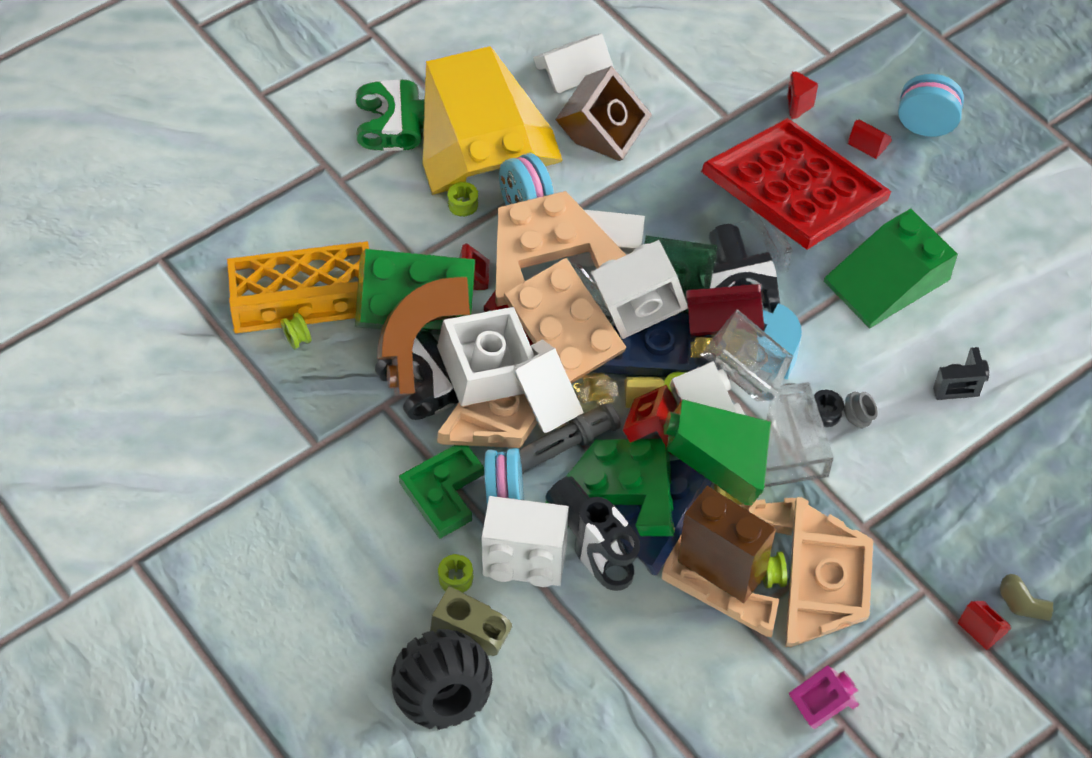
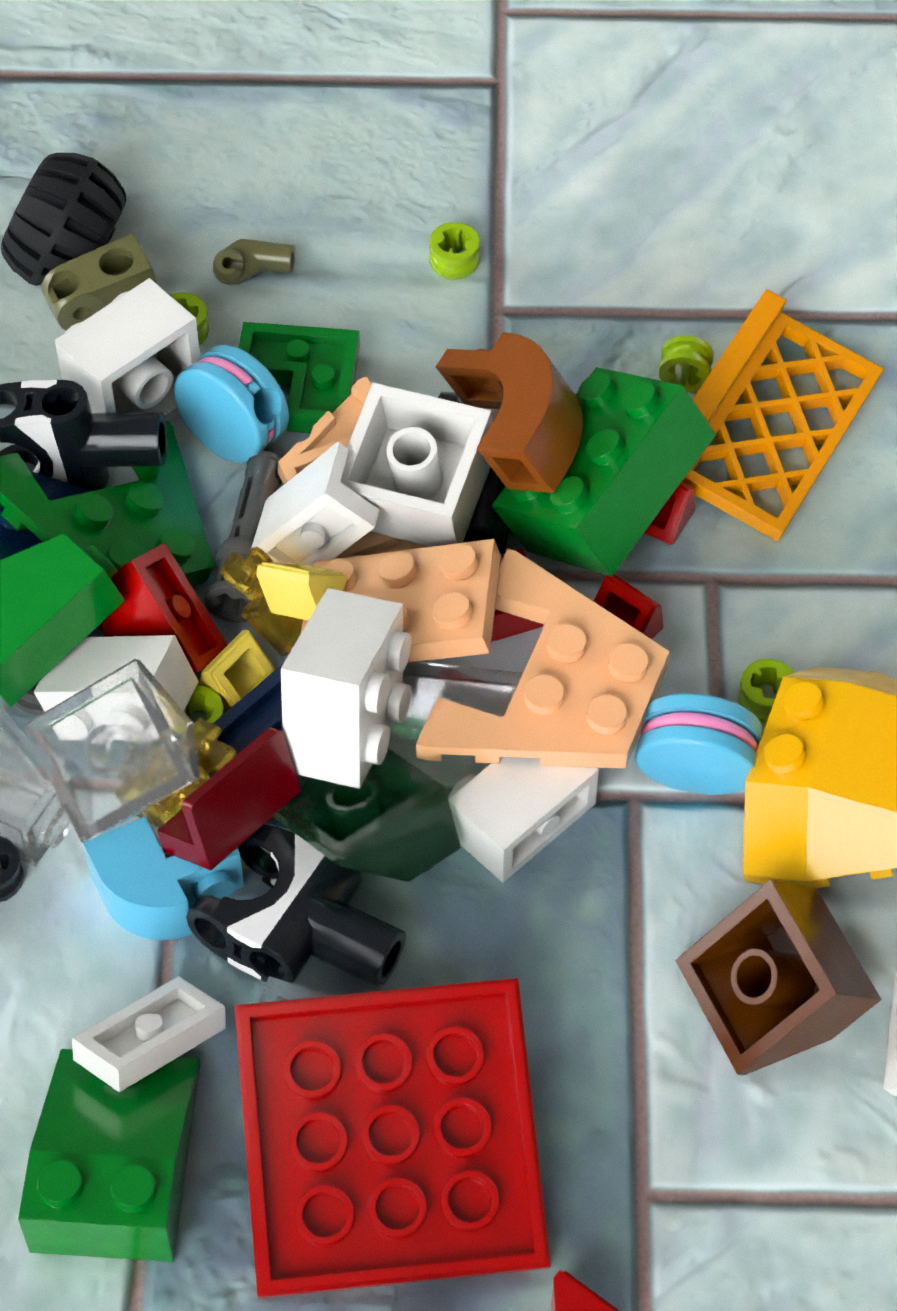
camera: 130 degrees right, 0 degrees up
none -> white plate [72,976,226,1093]
none -> olive arm [213,239,295,285]
none -> light yellow slope [256,562,347,621]
none -> lime bush [429,222,480,279]

